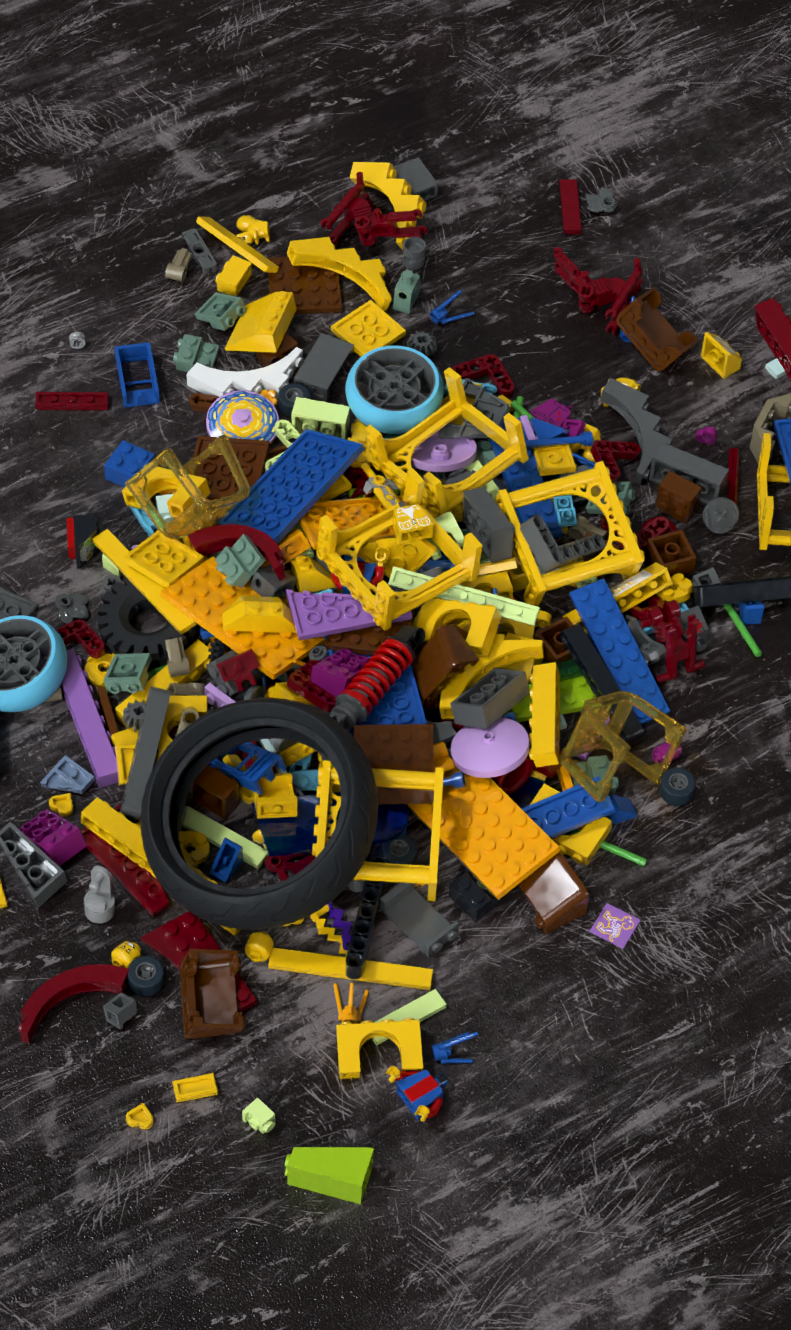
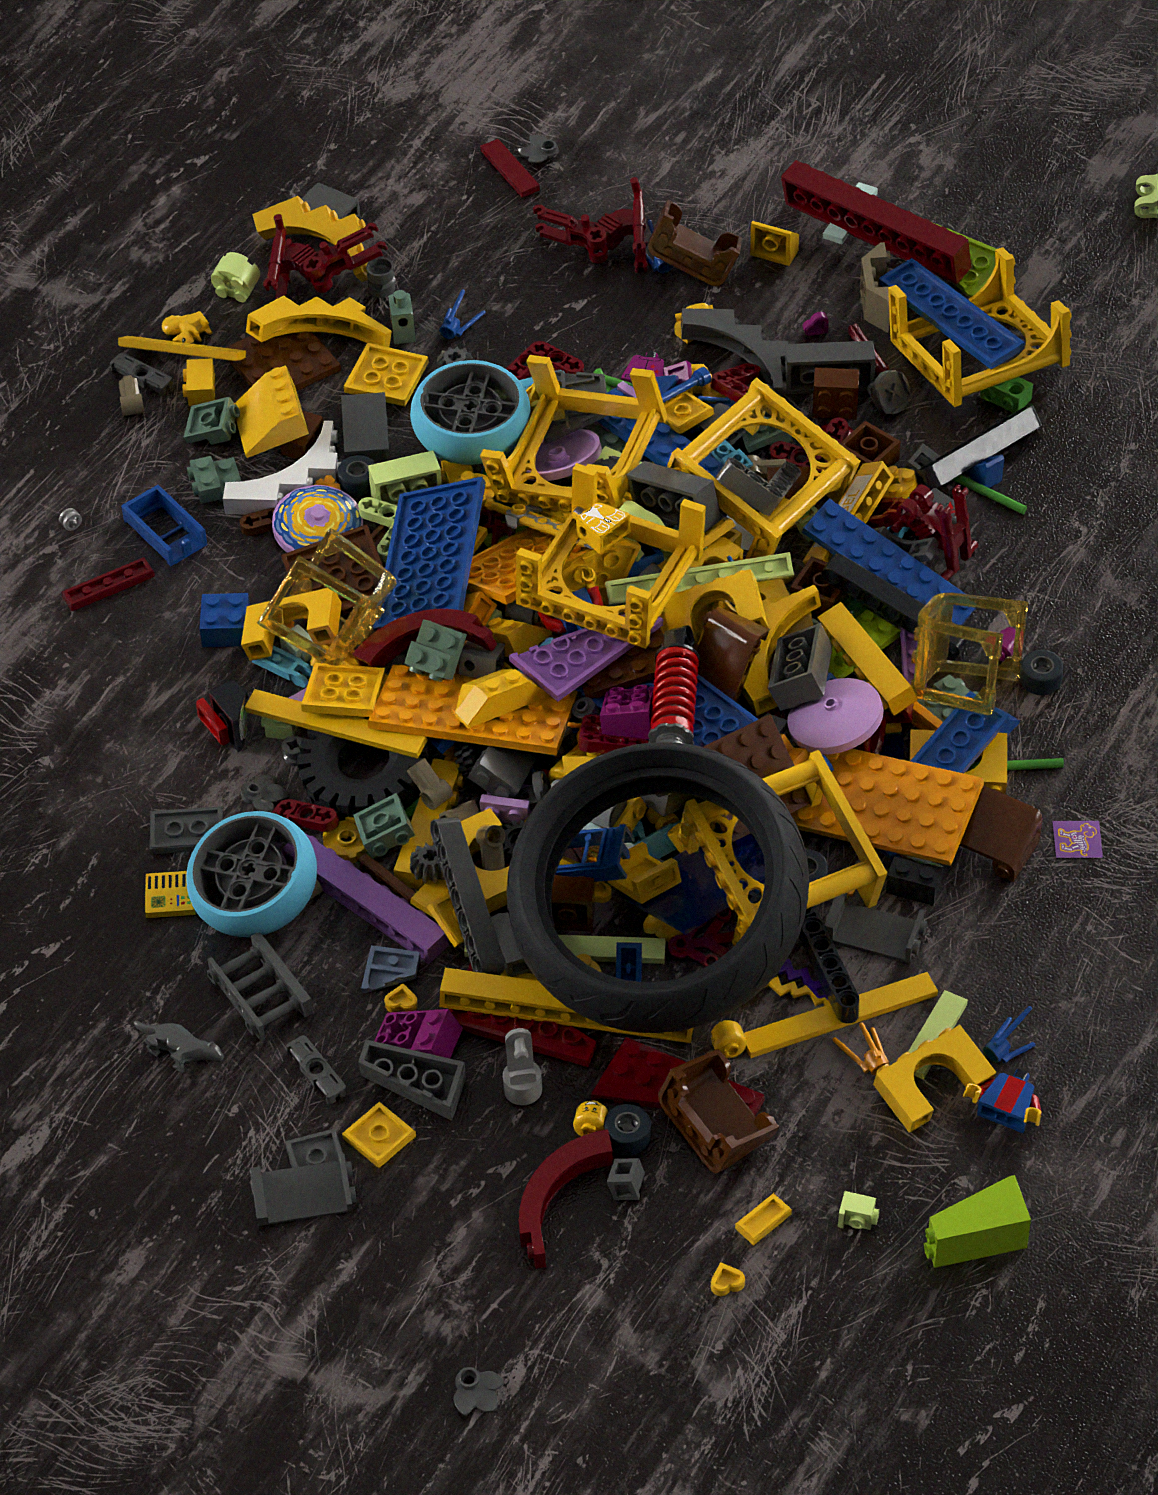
camera: 25 degrees left, 5 degrees down
dark red plate [216,648,260,692] -> none
none -> yellowish green brick [211,252,260,303]

